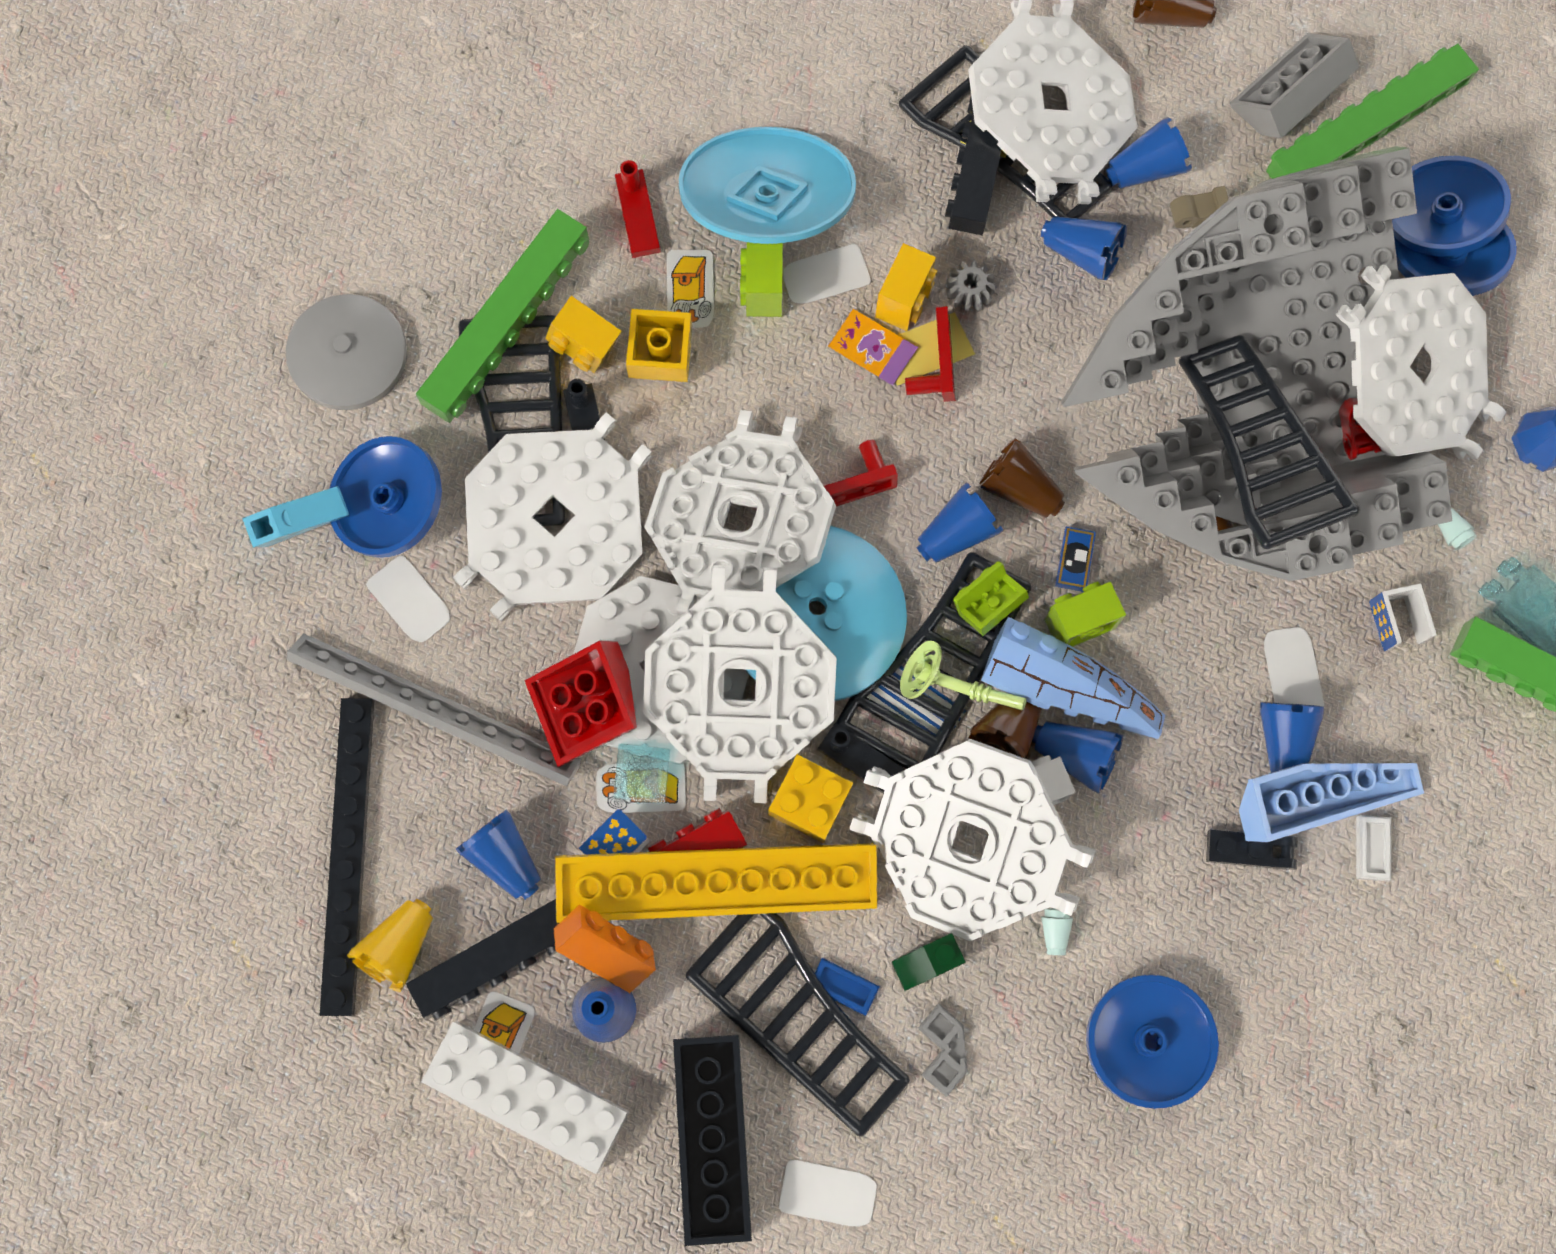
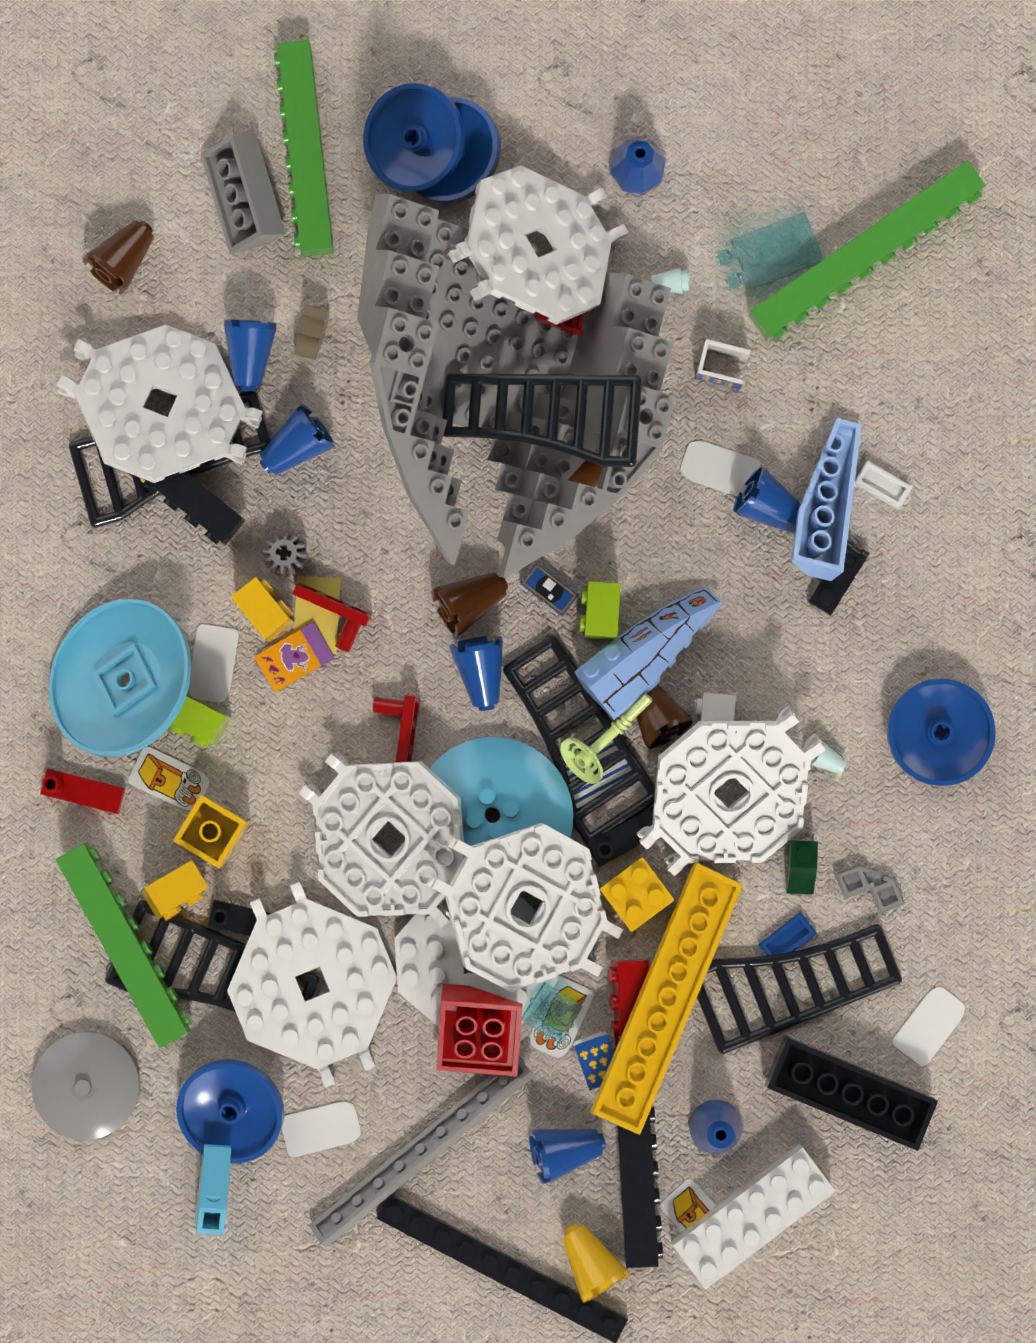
camera: 60 degrees left, 10 degrees up
orange brick [554,904,656,993] -> none
lime bracket [954,561,1029,636] -> none
blue cone [1032,721,1123,794] -> none

